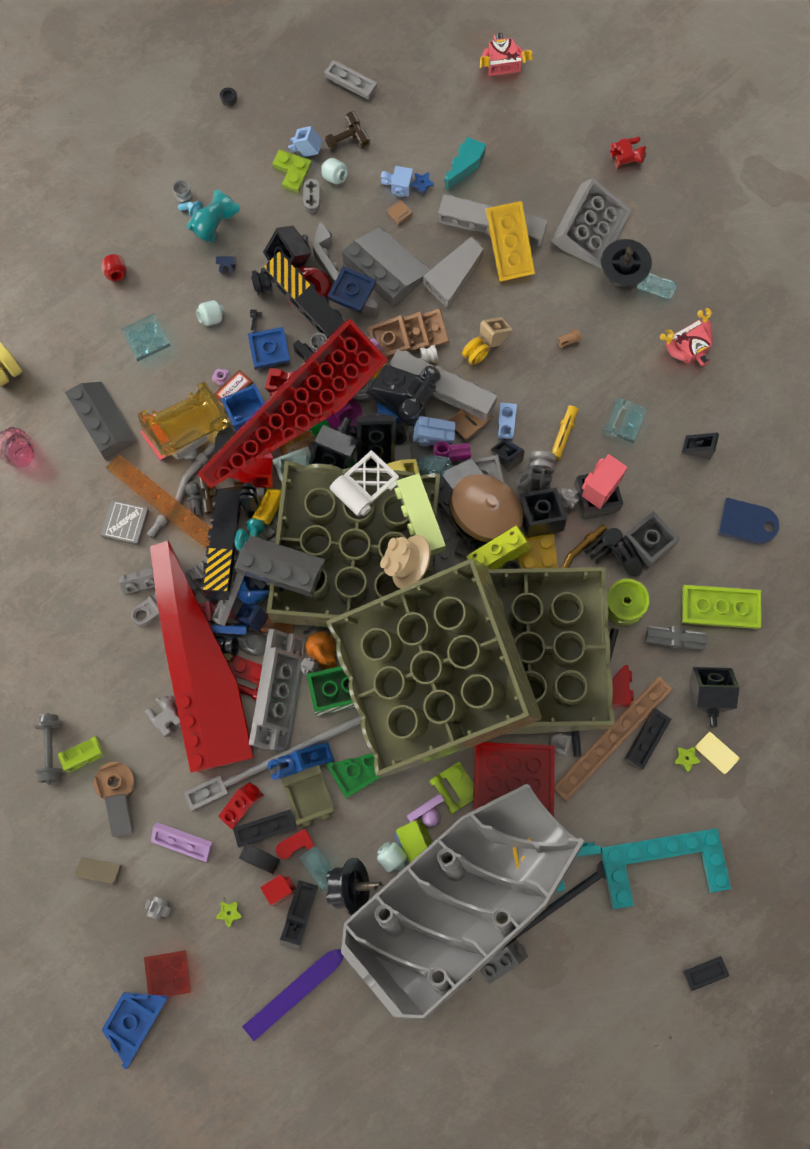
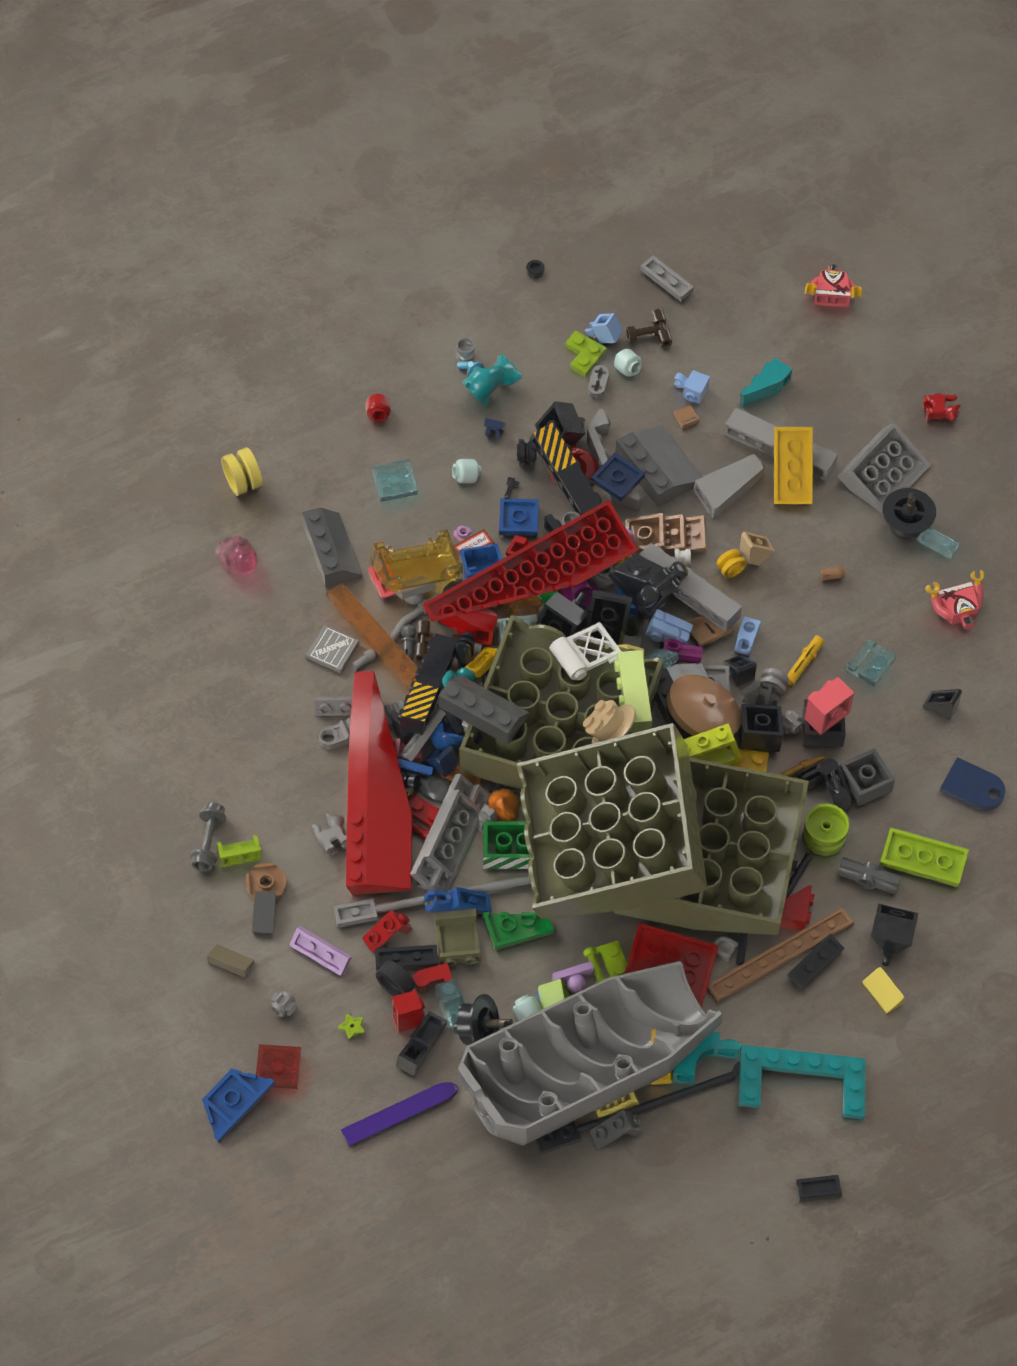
camera: 10 degrees right, 15 degrees down
blue plate [411,172,434,193] -> none
lime plate [674,747,700,772] -> none

